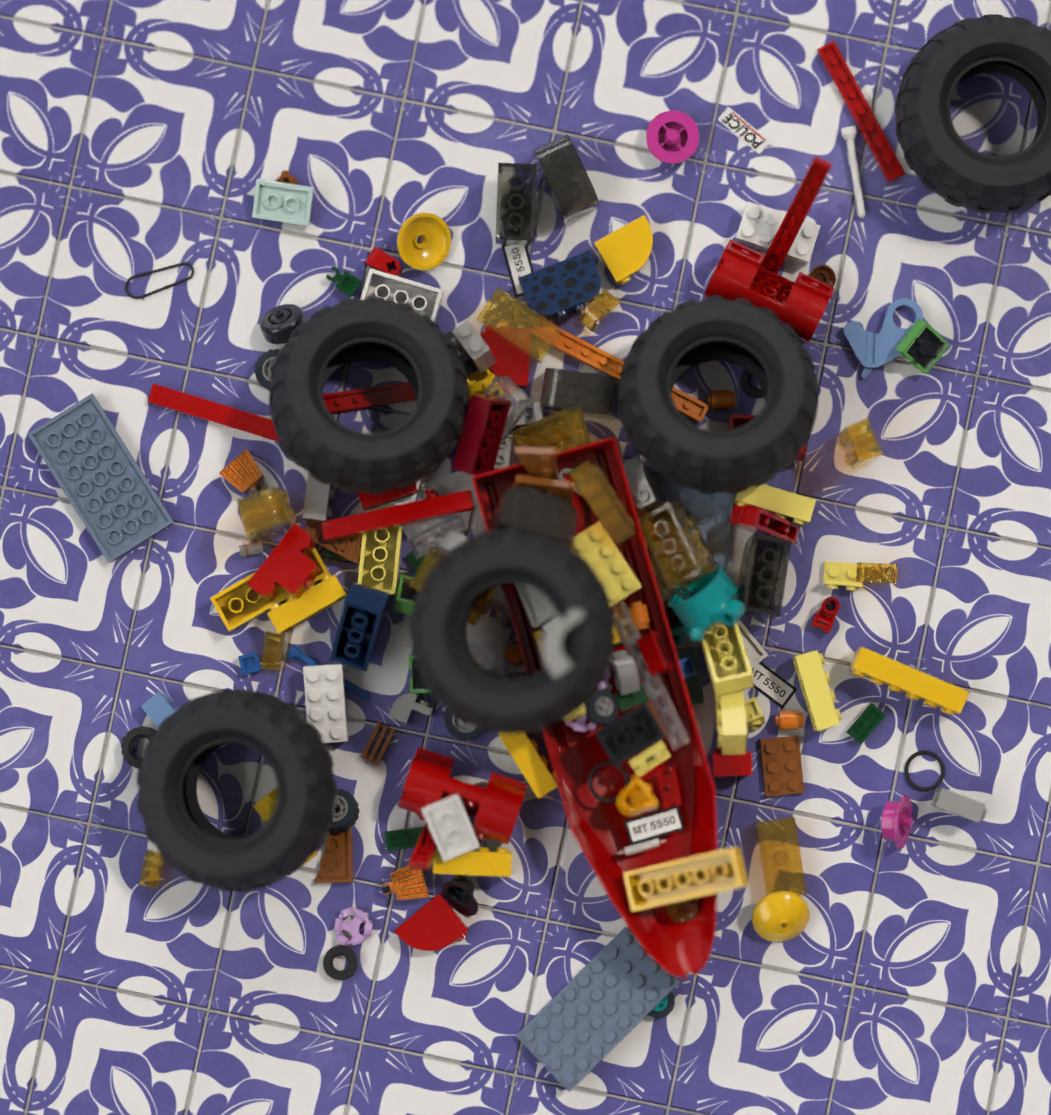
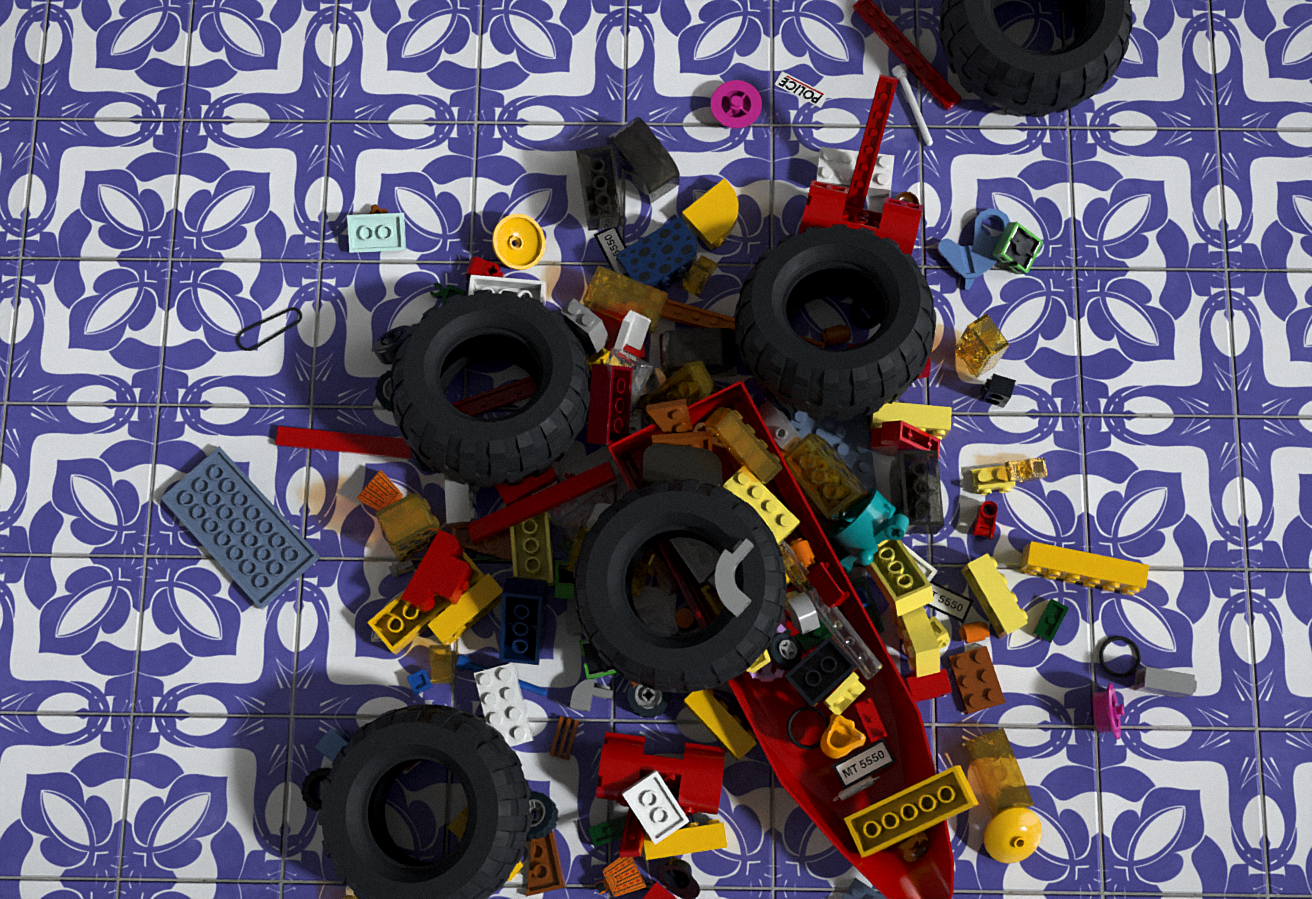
camera: 10 degrees left, 10 degrees down
none -> white panel [614,310,651,352]
none -> black brick [980,374,1016,408]

